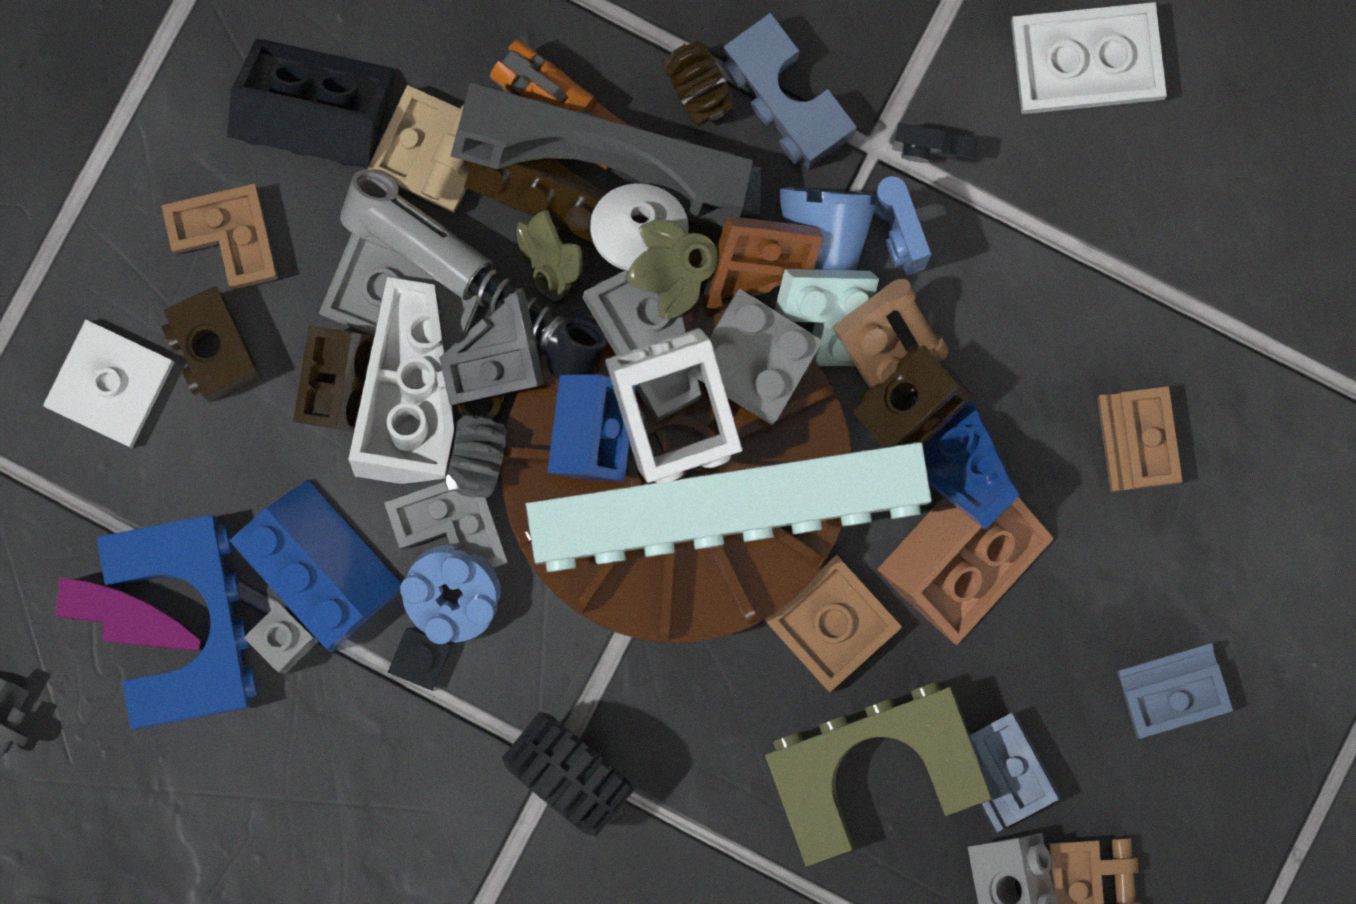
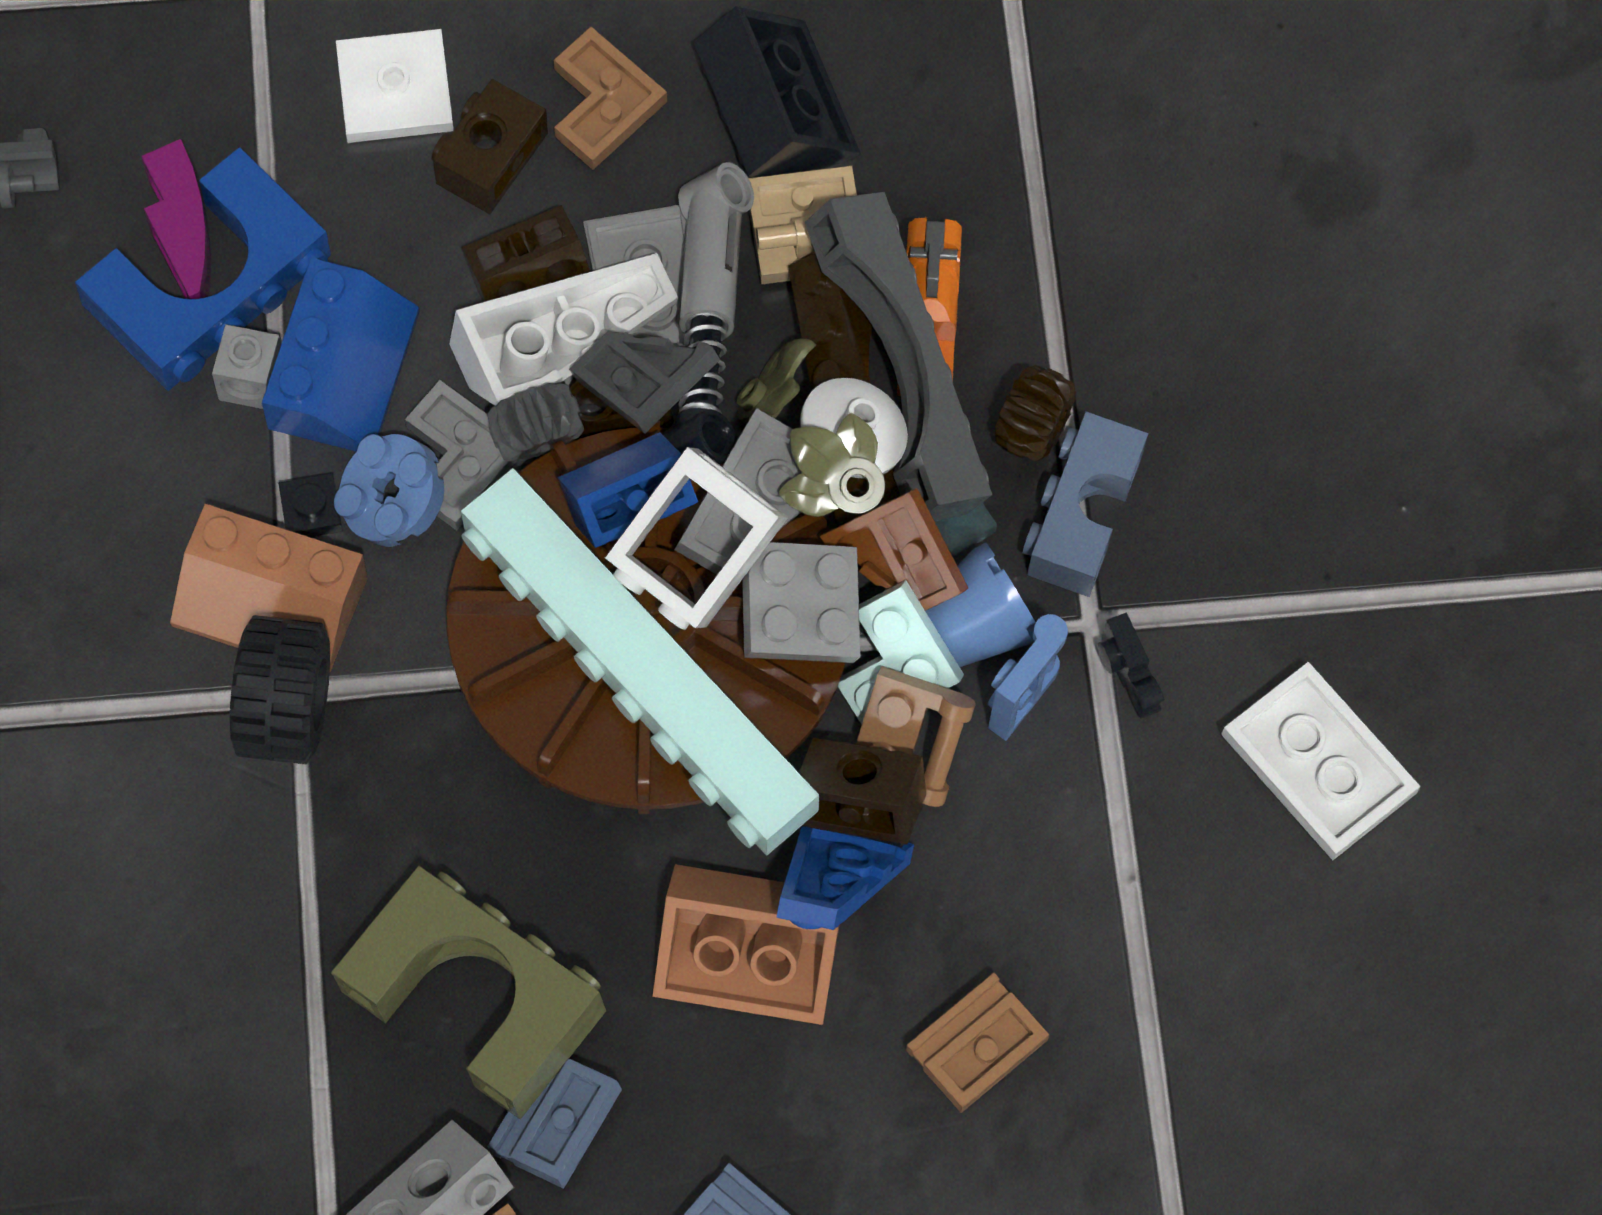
camera: 50 degrees right, 15 degrees down
medium nougat plate [764,555,902,693] -> none
none -> nougat slope [170,504,368,672]

